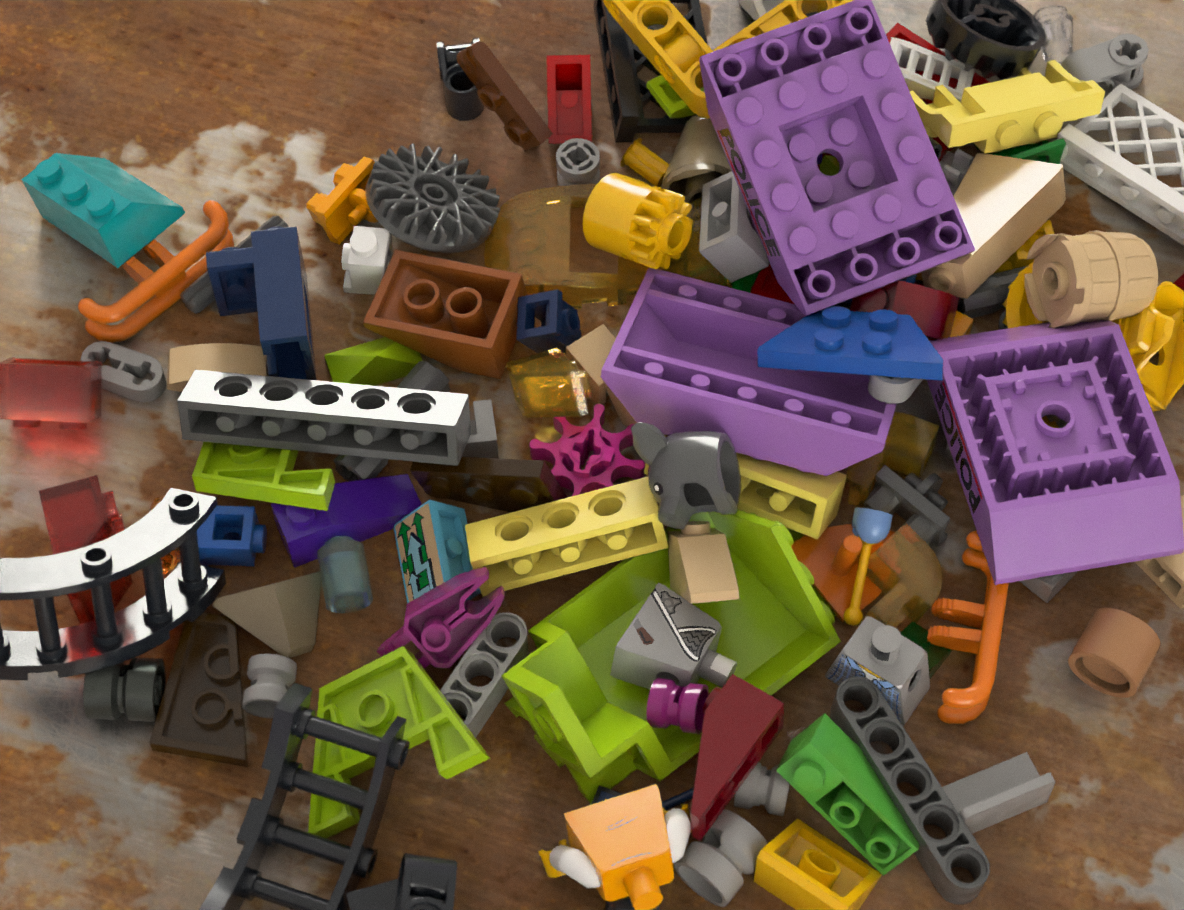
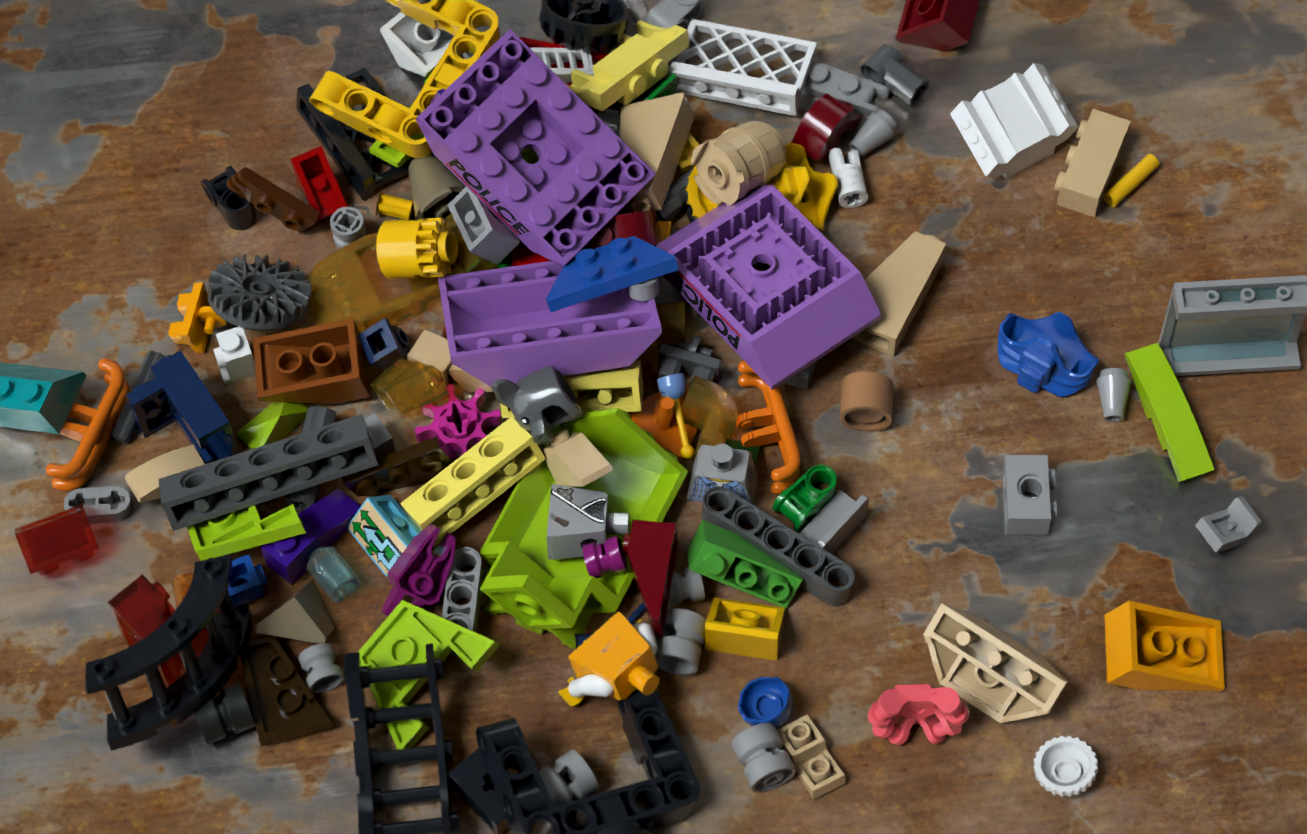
camera: 25 degrees left, 0 degrees up
none -> green piece [772,464,837,533]

